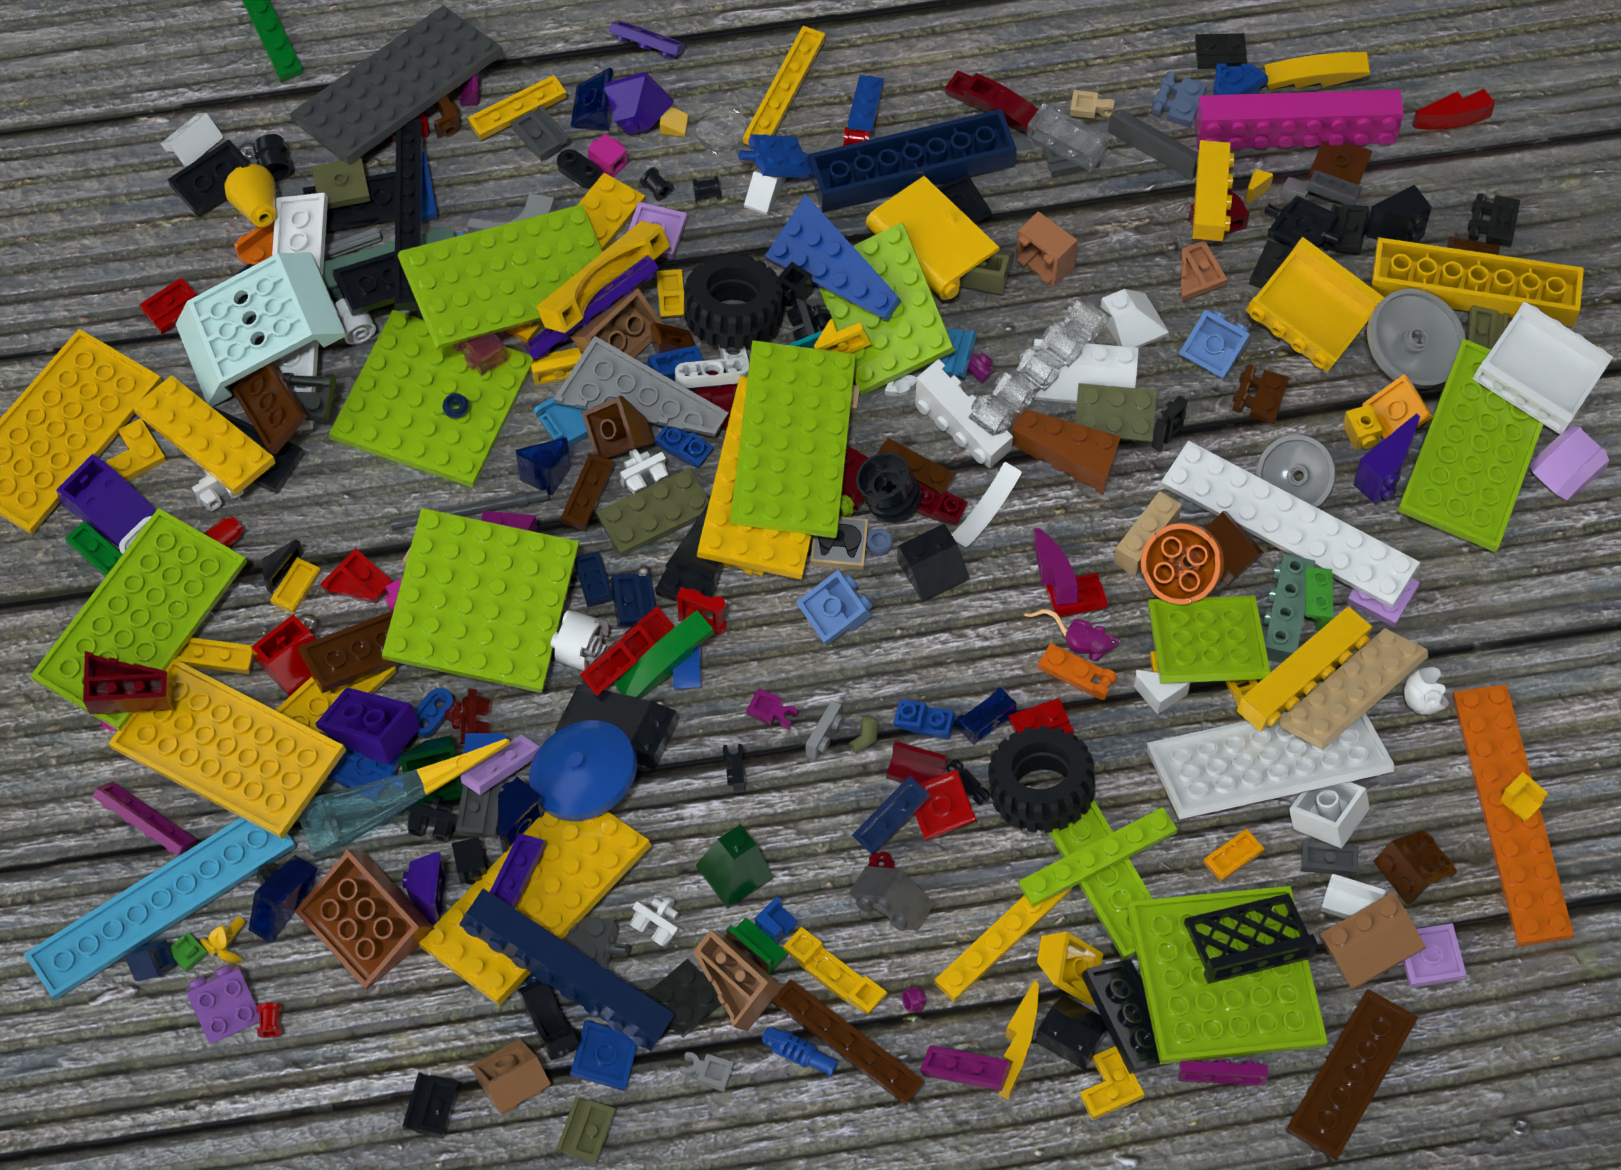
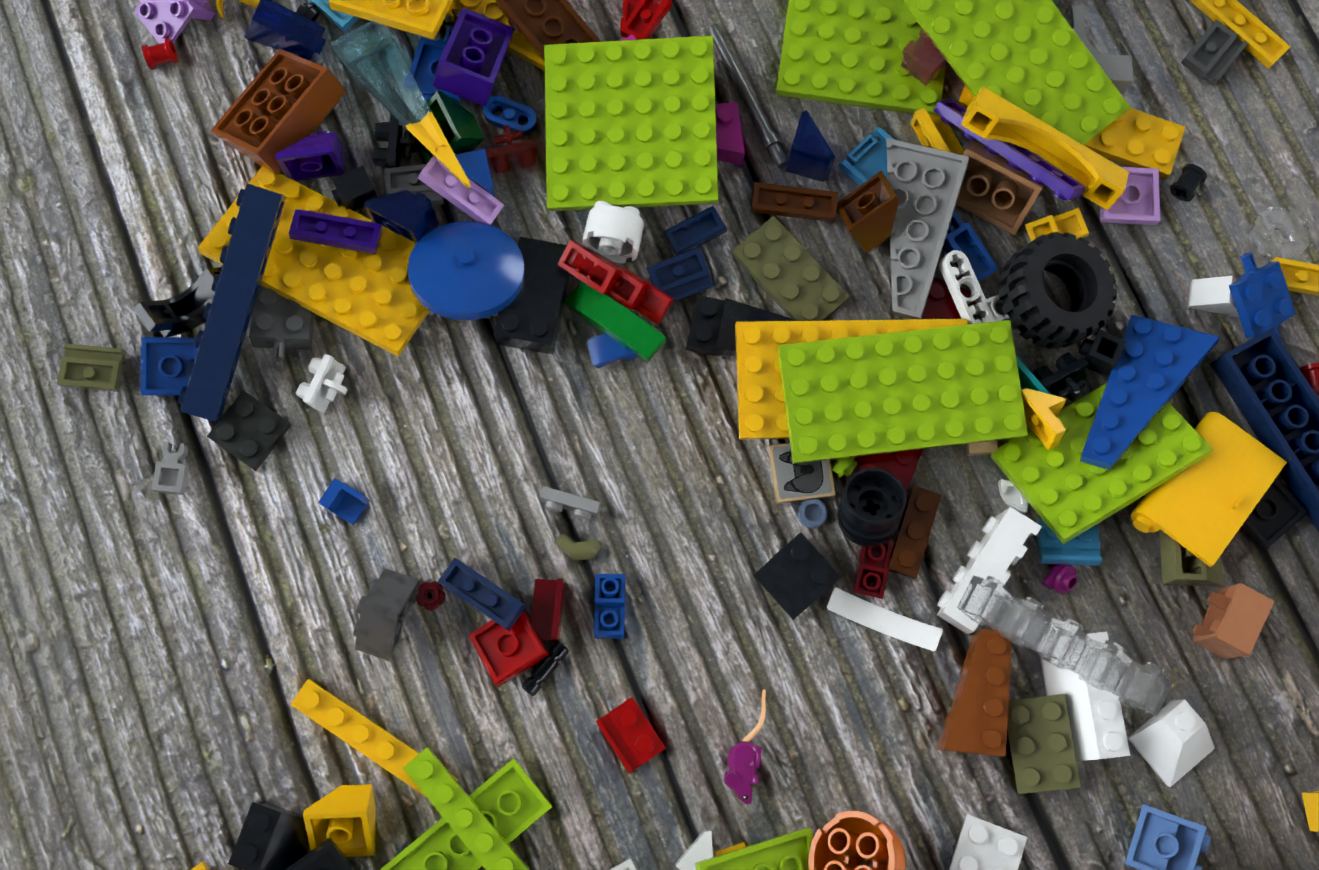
camera: 75 degrees right, 15 degrees up
black plate [402,1072,460,1139] -> none
dark blue plate [442,393,469,419] -> none
medium nougat slope [470,1038,551,1114] -> none
black plate [557,149,601,189] -> none
clear blue slope [571,67,614,131] -> none
dark pink brick [588,134,628,178] -> none
dark purple slope [604,72,674,135] -> none
white hips [619,449,668,494] -> none
reddish brown slope [650,322,696,354] -> none
blue slope [654,426,713,468] -> none
yellow slope [660,107,689,137] -> none
red plate [677,587,727,635] -> none
black bush [692,176,721,202] -> none
medium nougat wedge [693,929,782,1031] -> none
dark green slope [696,824,773,909] -> none
black plate [723,744,745,795] -> none
green panel [726,918,788,975] -> none
magenta plate [746,688,798,729] -> none
blue hinge [762,1026,839,1077] -> none
reddish brown plate [772,979,925,1106] -> none
yellow slope [783,927,887,1014] -> none
medium blue plate [796,570,873,645] -> none
magenta plate [902,985,926,1012] -> none
magenta plate [920,1045,1011,1091] -> none
clear blue hinge [954,687,1017,745] -> none
black tyre [988,725,1096,833] -> none
yellow slope [999,981,1039,1101] -> none
magenta slope [1034,528,1078,605] -> none
orange plate [1037,643,1118,700] -> none
red plate [1046,573,1107,617] -> none
tan brick [1113,491,1182,577] -> none
pearl dark grey plate [1152,395,1188,452] -> none
nougat wing [1181,240,1227,302] -> none

